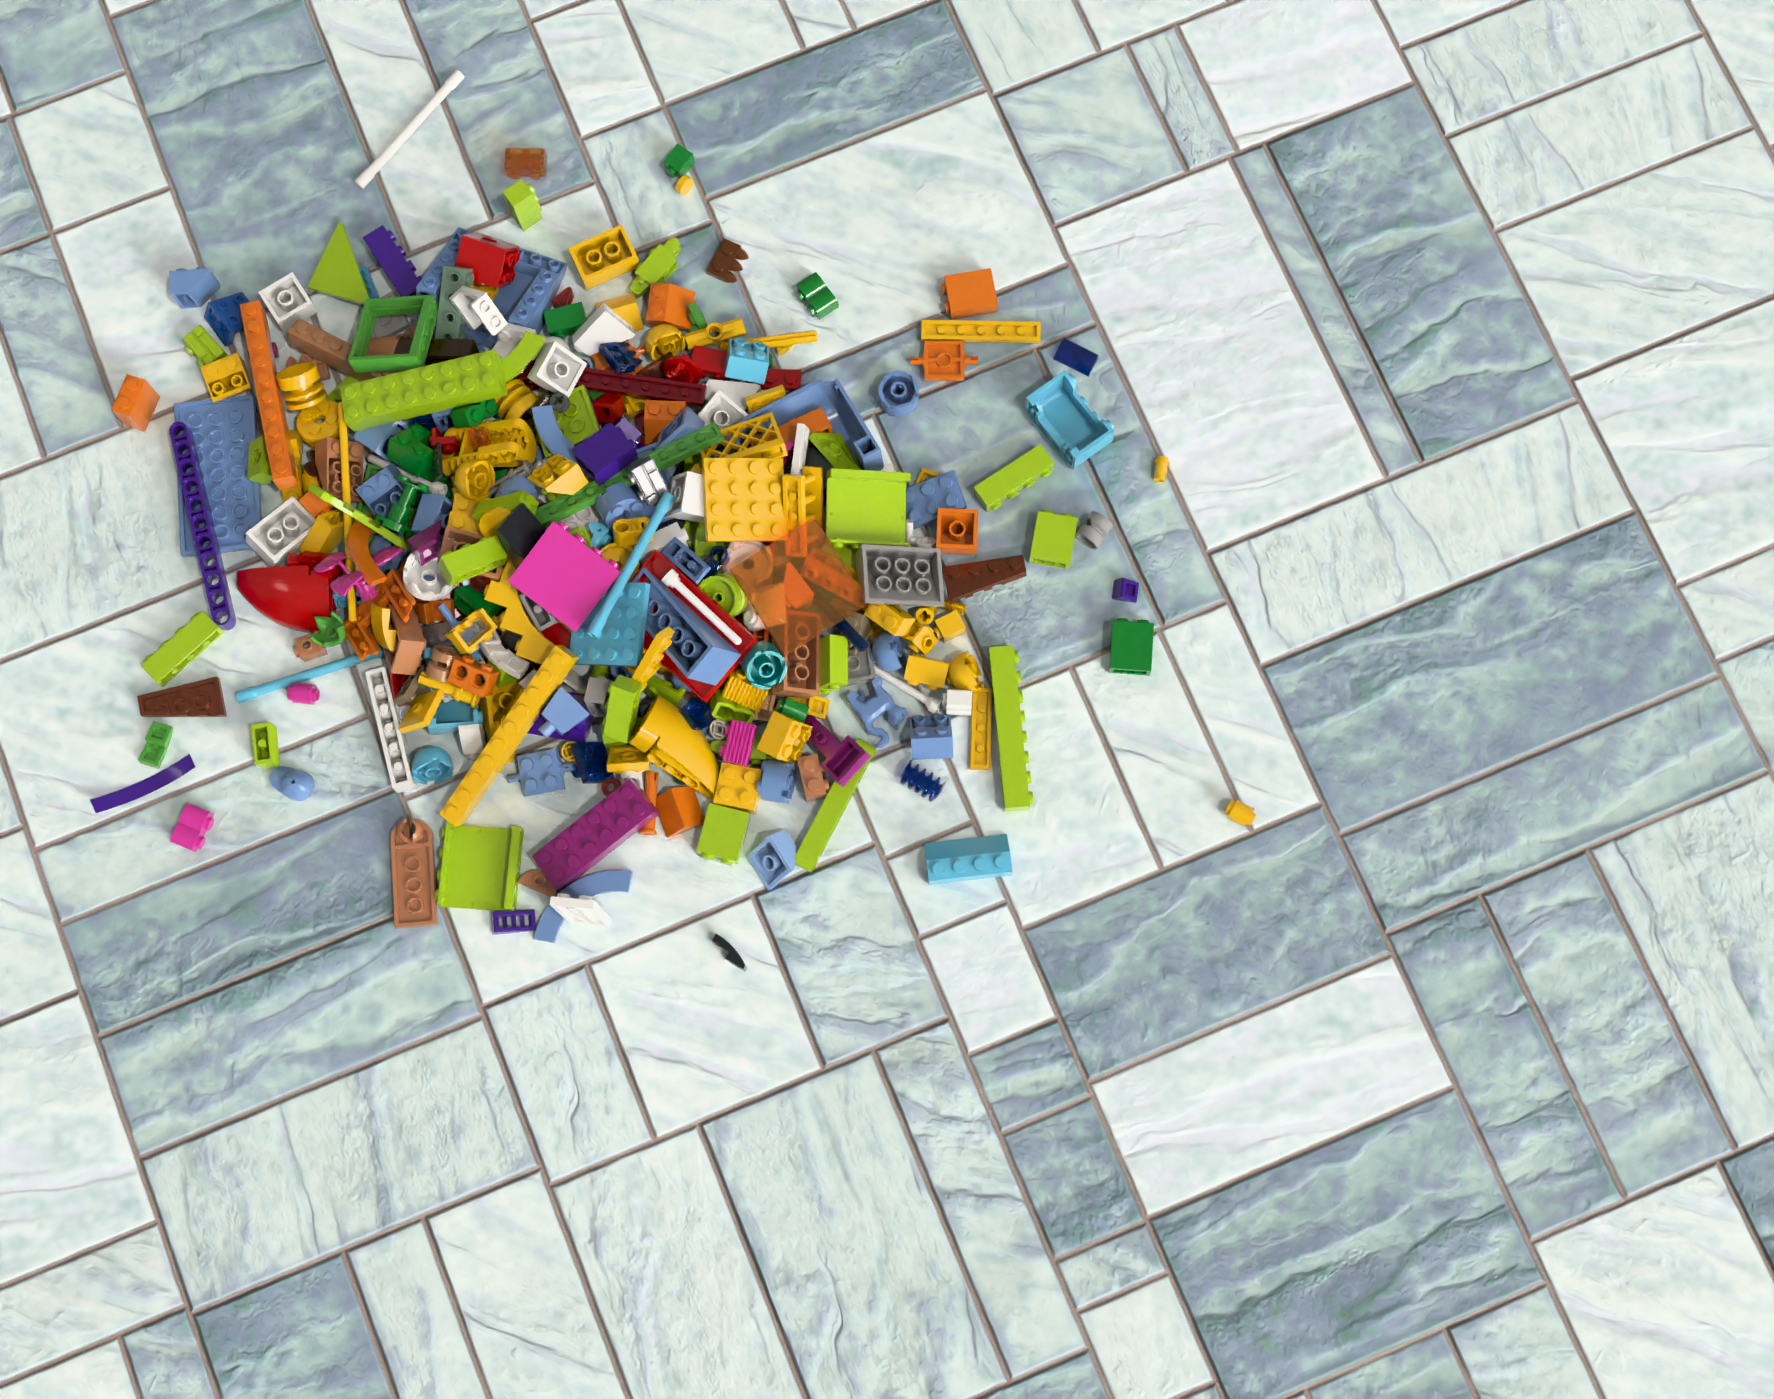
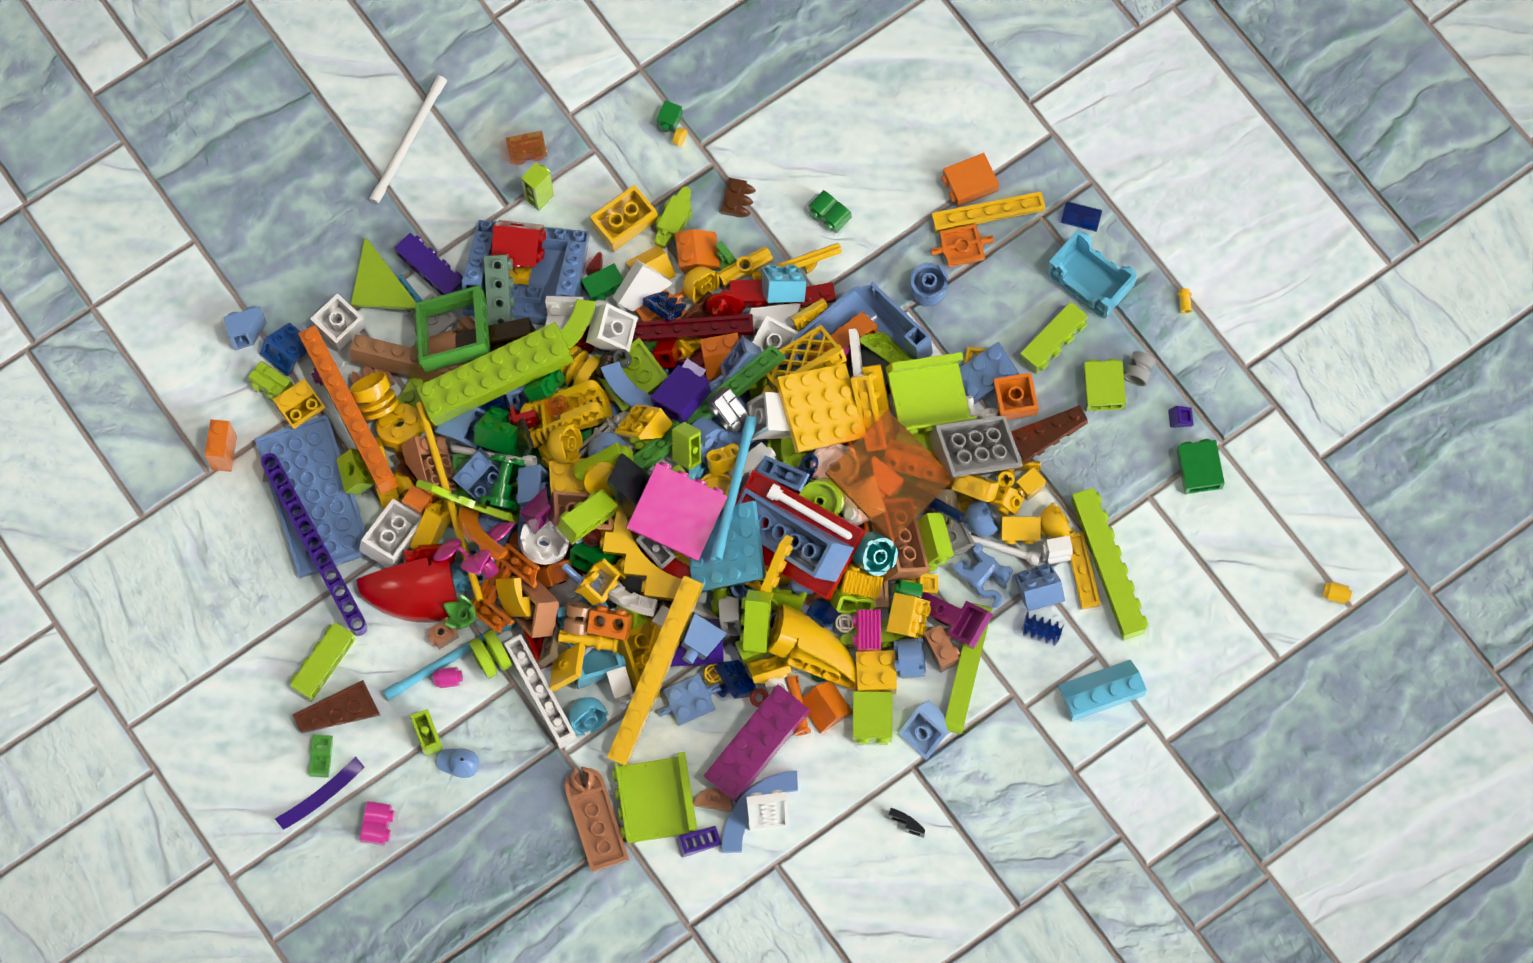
camera: 15 degrees left, 5 degrees down
white panel [449,286,508,336] -> none
none -> lime wheel [468,629,513,680]
none -> lime brick [672,422,701,470]

